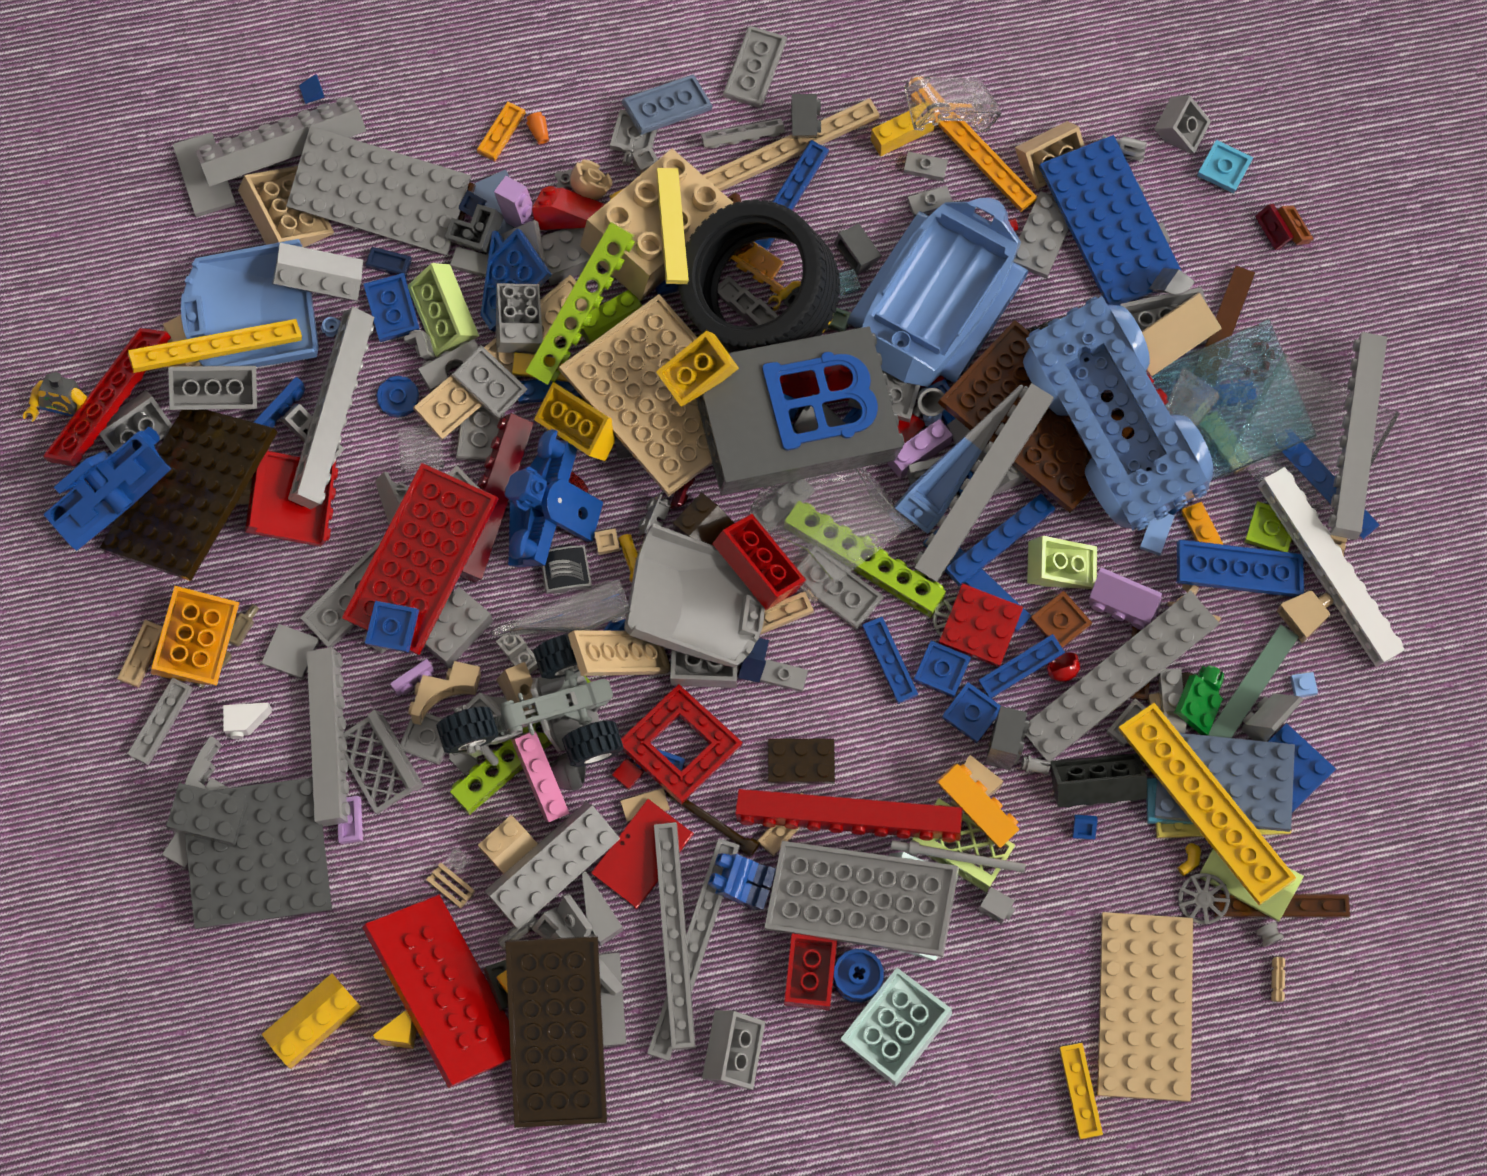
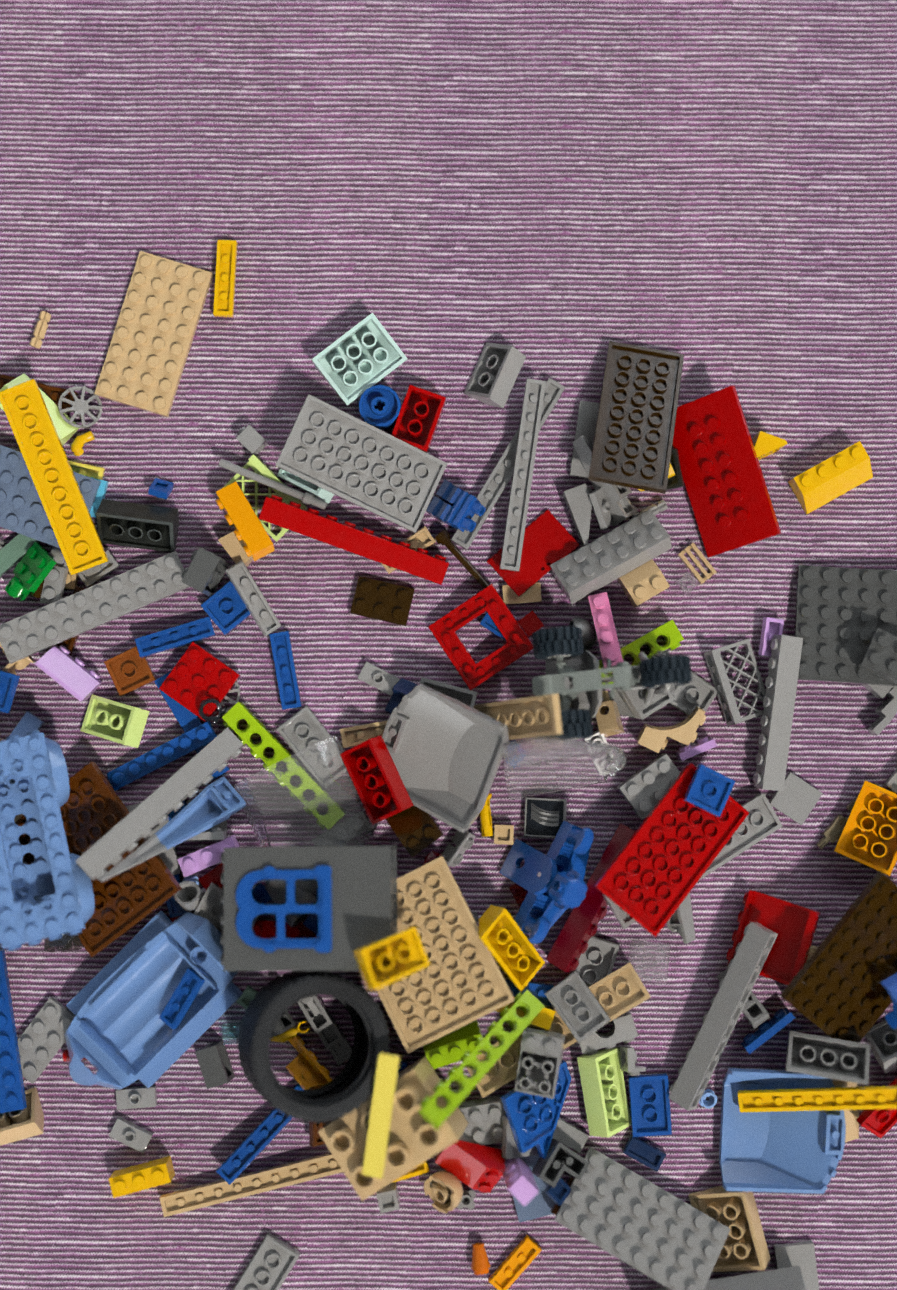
camera: 170 degrees left, 15 degrees up
white slope [223,703,272,739] -> none
light grey slope [272,243,363,301] -> none
blue tile [376,376,420,418] -> none
light grey plate [610,110,658,166] -> none
sand blue tile [622,74,713,135] -> none
light grey plate [701,118,785,148] -> none
dark grey brick [791,94,821,139] -> none
clear windscreen [904,75,1001,132] -> none
light orange plate [912,83,1037,212] -> none
blue plate [914,640,971,698] -> none
light grey pin [1021,755,1050,775] -> none
red hair [1047,652,1080,682] -> none
light grey wheel [1255,921,1284,948] -> none
none -> blue plate [159,968,205,1030]
none -> black piece [198,698,227,724]
none -> light grey tile [225,560,281,636]

